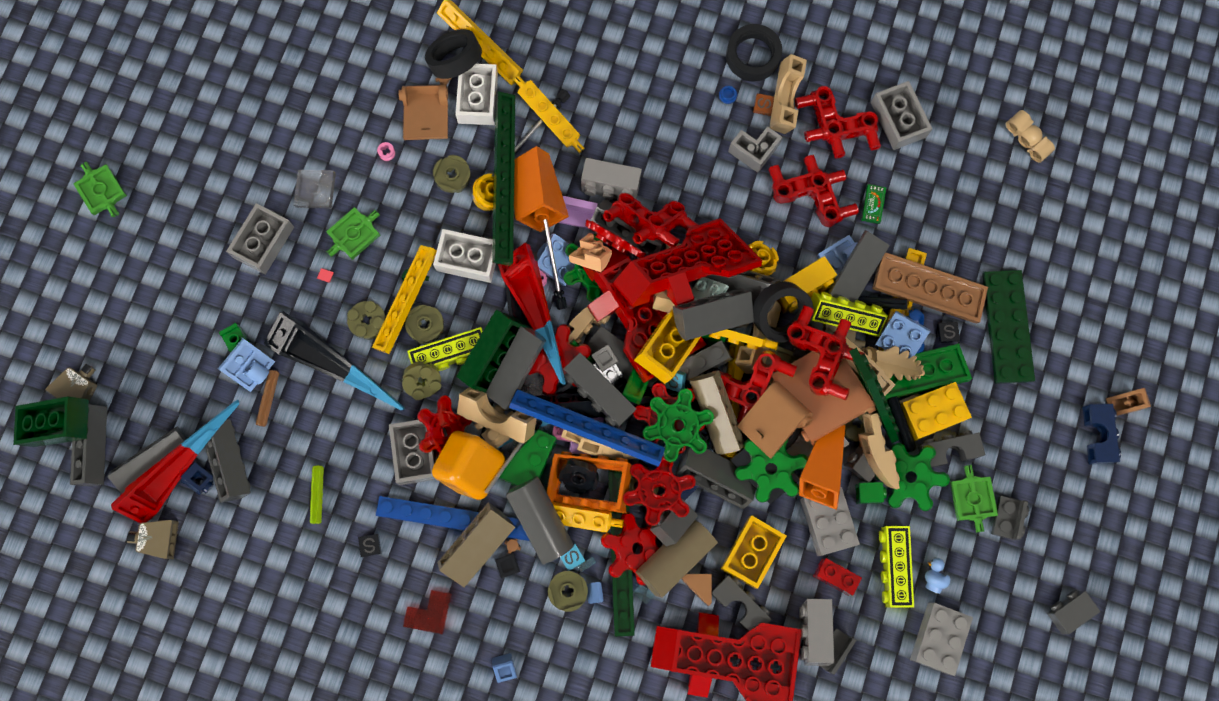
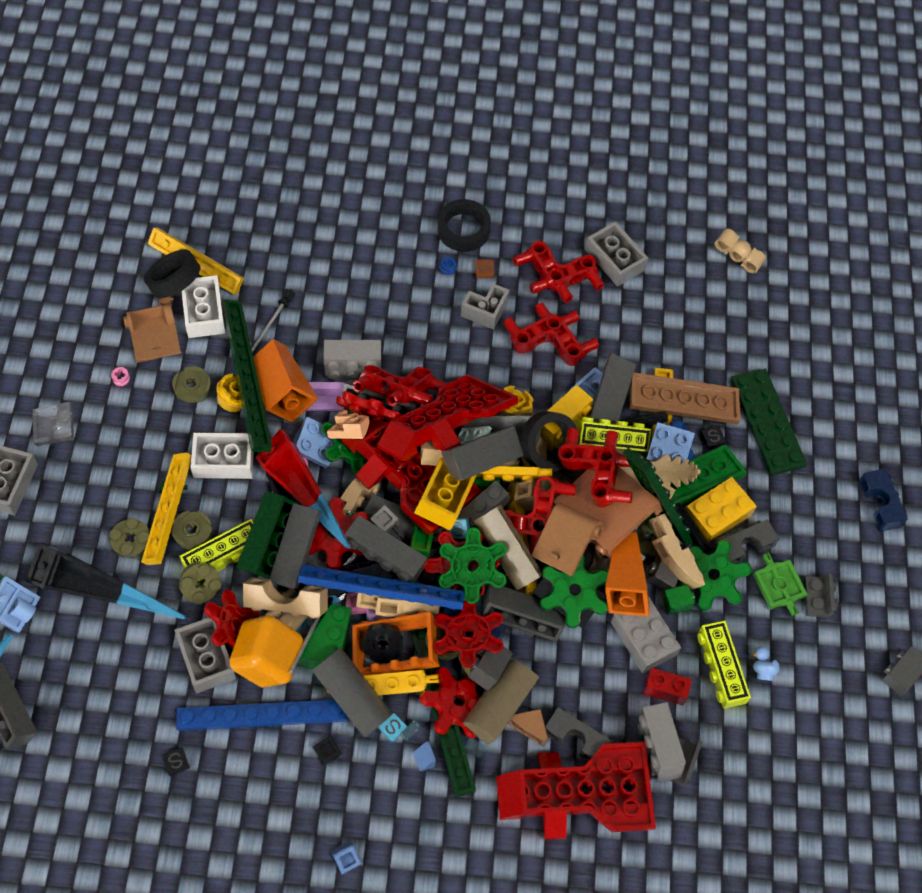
camera: 15 degrees left, 15 degrees down
medium nougat axle [256,370,279,427] -> none
lime axle [310,465,324,524] -> none
coral window [317,268,334,283] -> none
bright green plate [326,207,381,260] -> none
clear red plate [403,590,452,634] -> none
dark tan brick [437,502,515,587] -> none
medium nougat piece [504,539,521,554] -> none
yellow plate [513,75,585,153] -> none
flat silver piece [543,219,567,310] -> none
olive plate [548,571,588,612] -> none
yellow brick [720,515,787,589] -> none
tan arch [769,54,807,134] -> none
green tile [861,184,886,224] -> none
light grey brick [910,603,973,676] -> none
medium nougat slope [1106,388,1151,416] -> none

